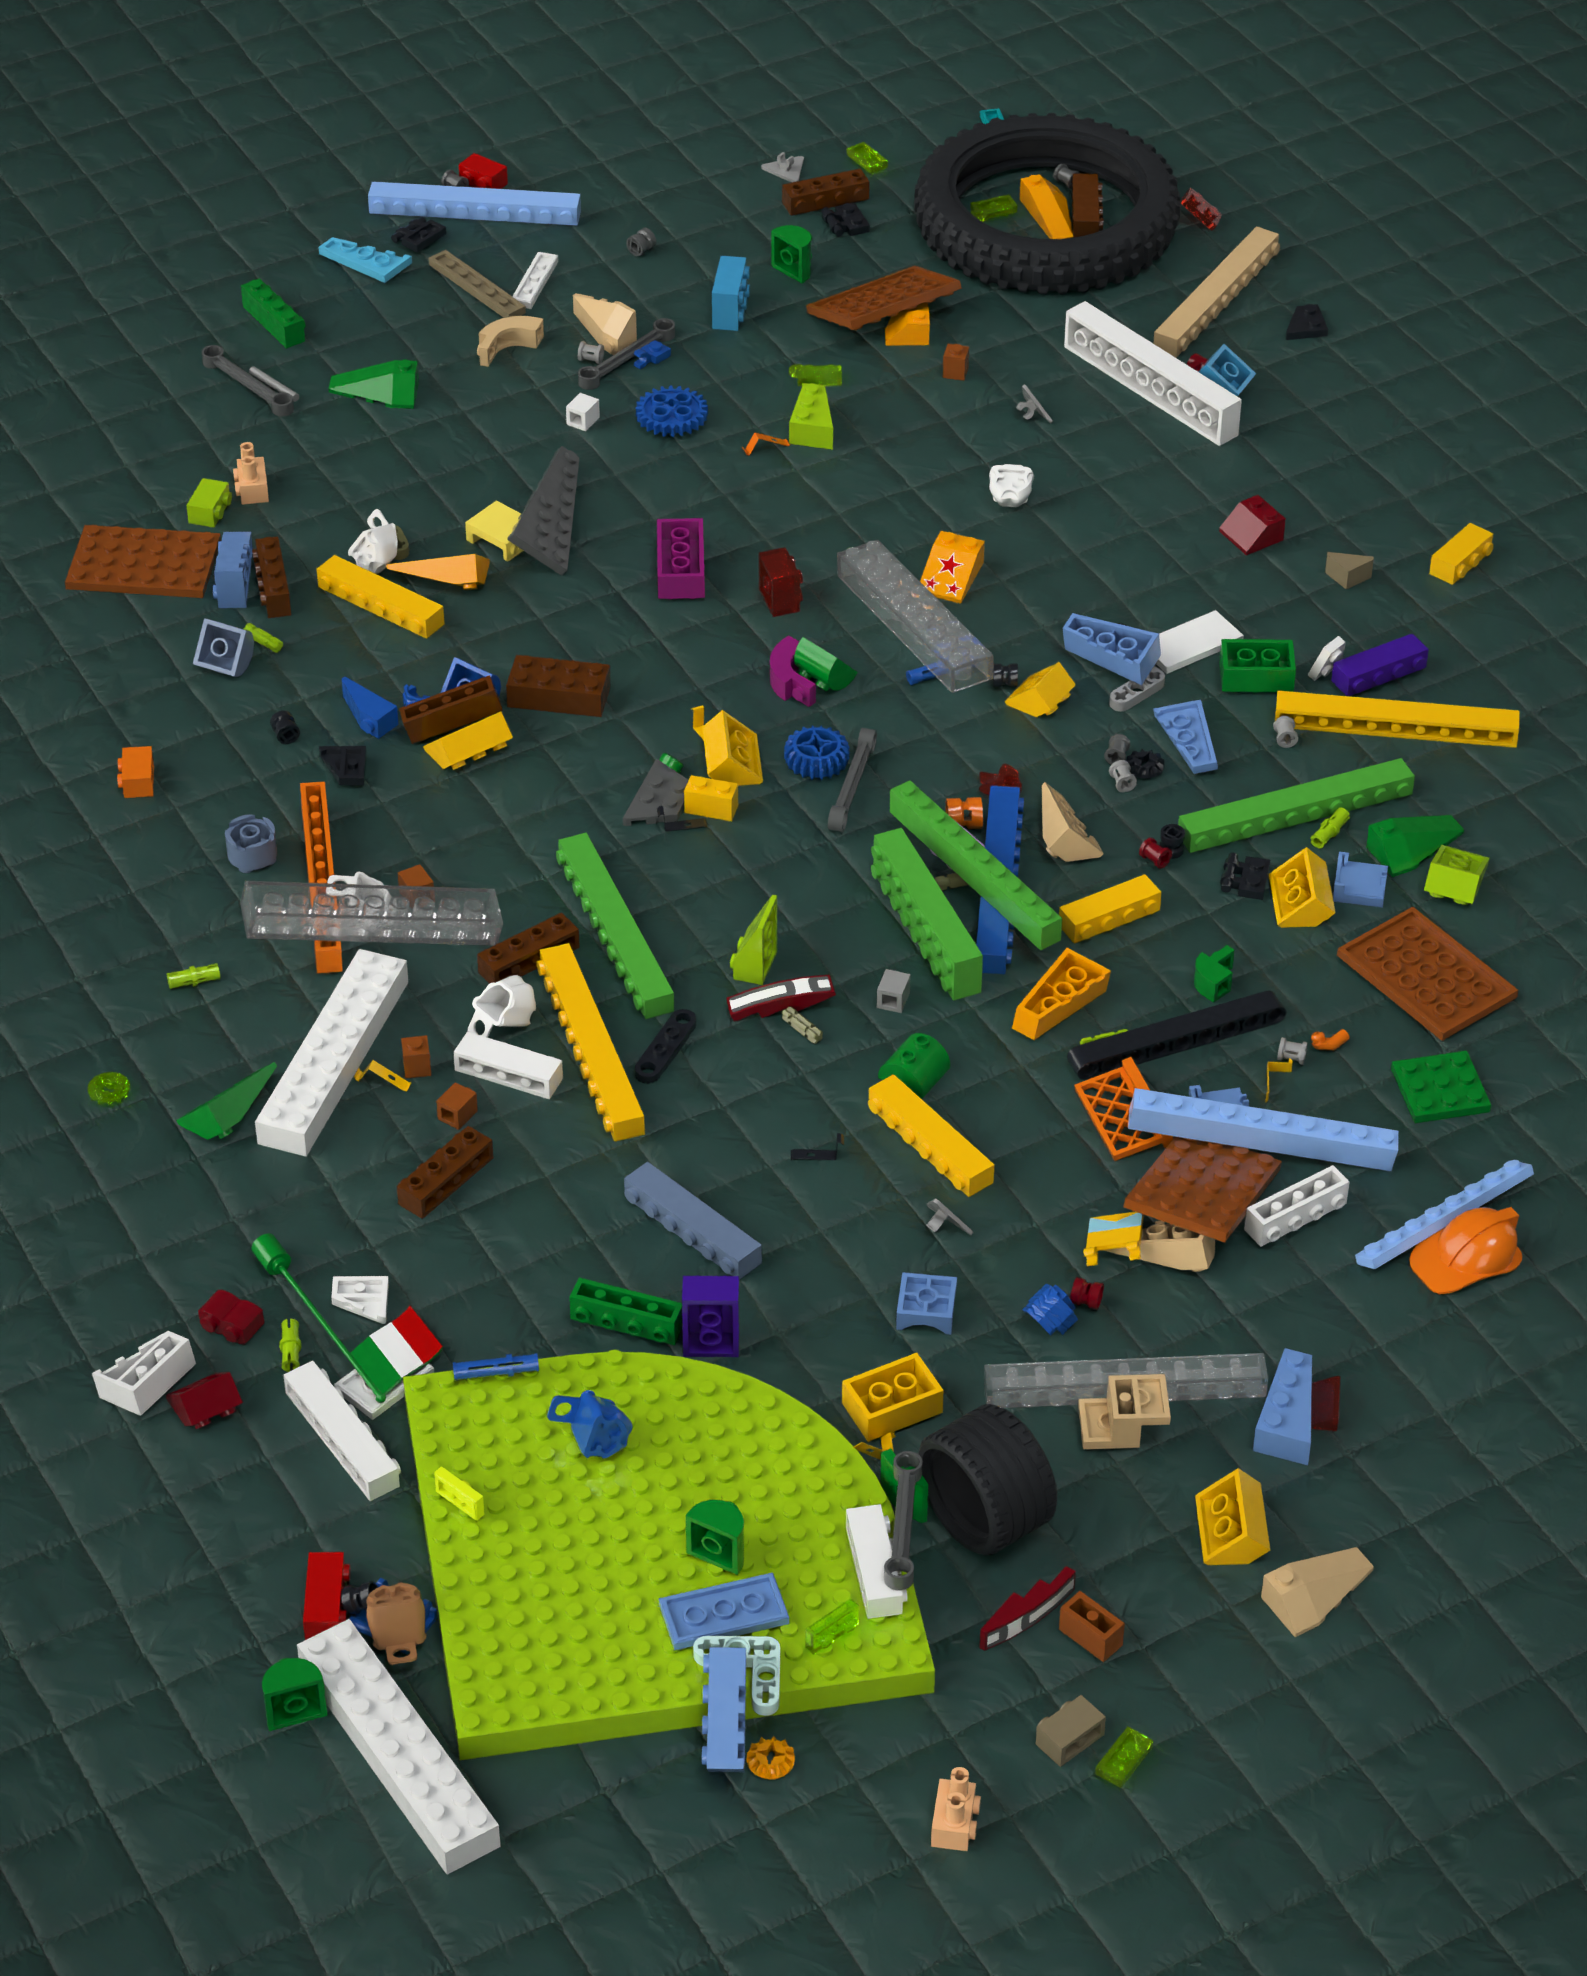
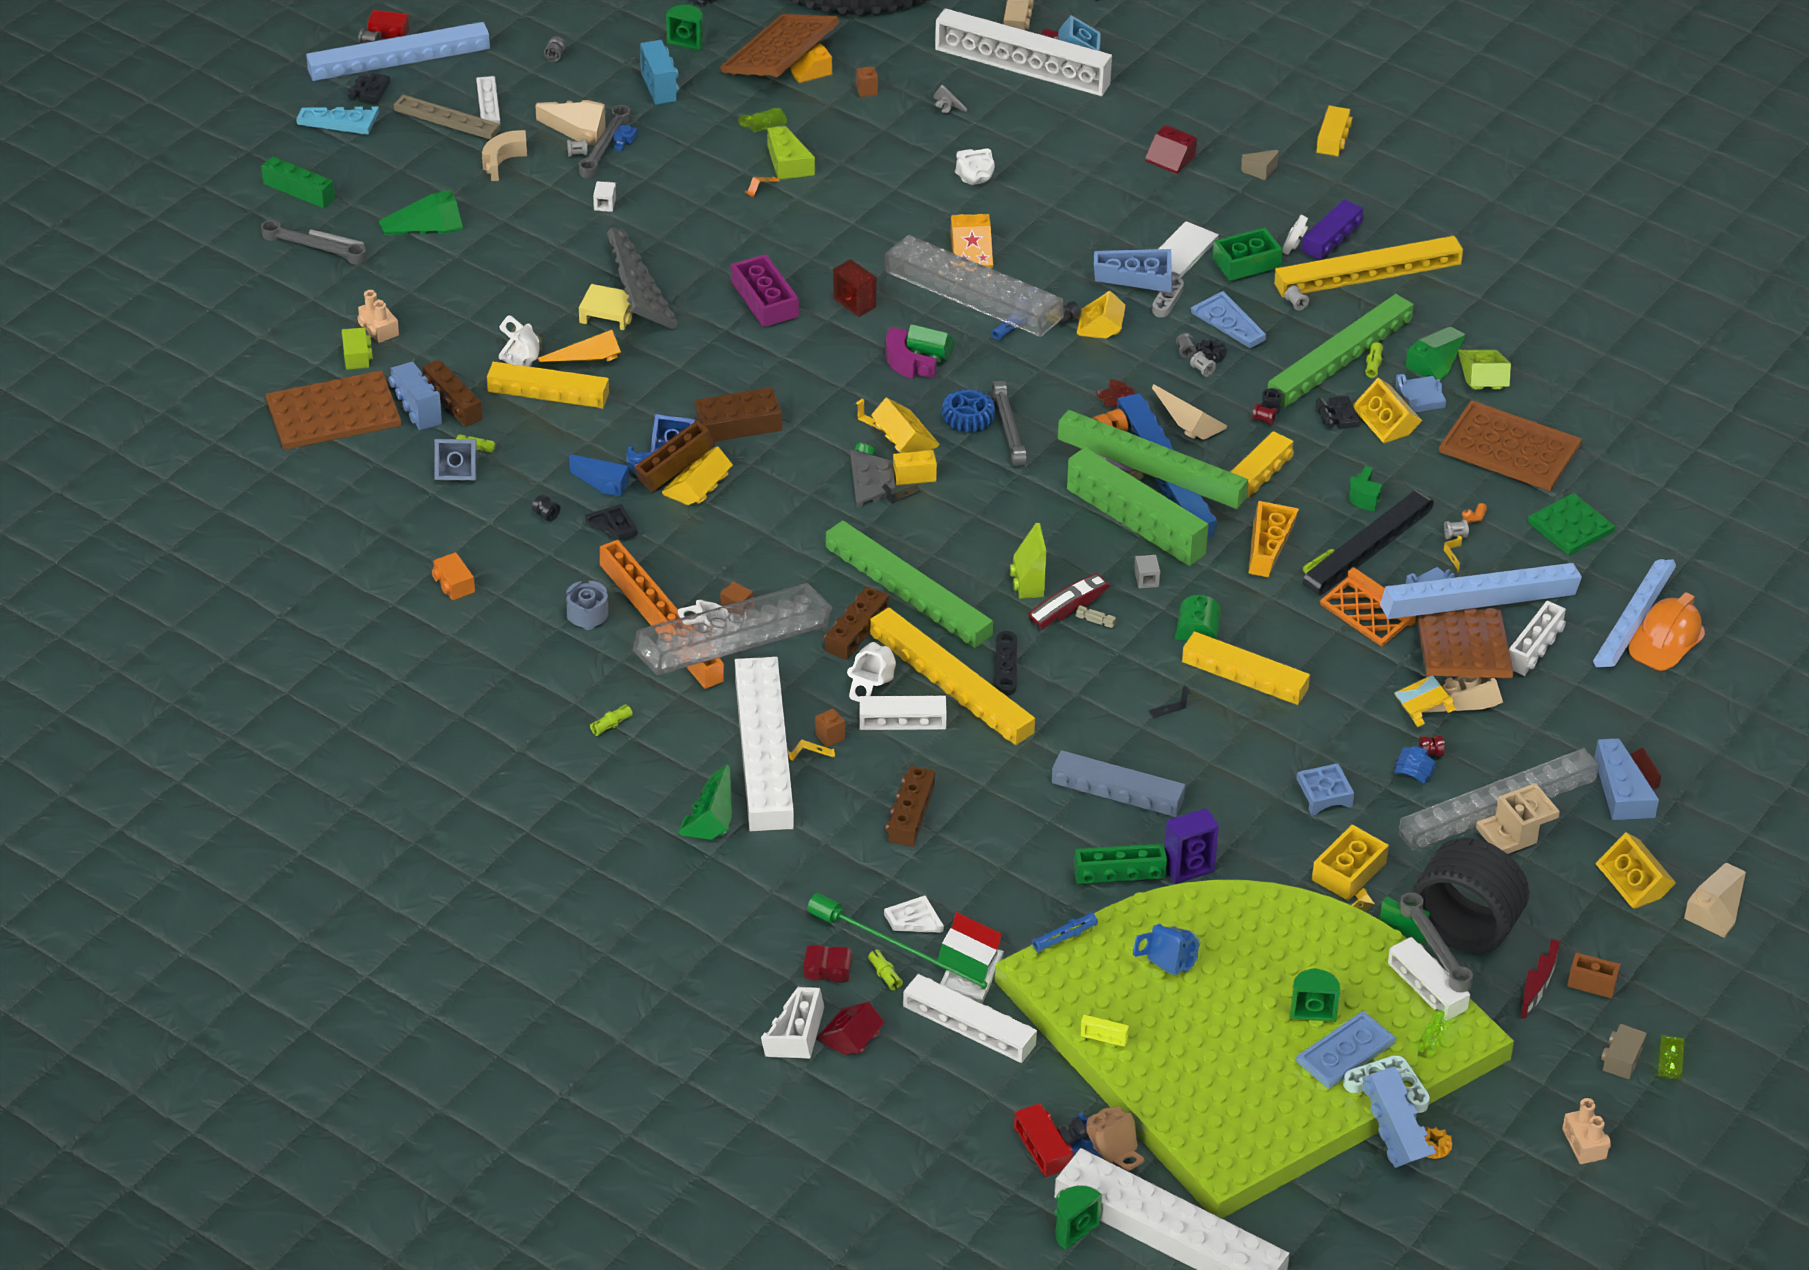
camera: 25 degrees left, 0 degrees up
clear neon green gear [88,1072,130,1106] -> none
dark orange brick [436,1082,478,1130] -> none
blue gear [636,385,708,437] -> none
light grey piece [926,1198,974,1235] -> none

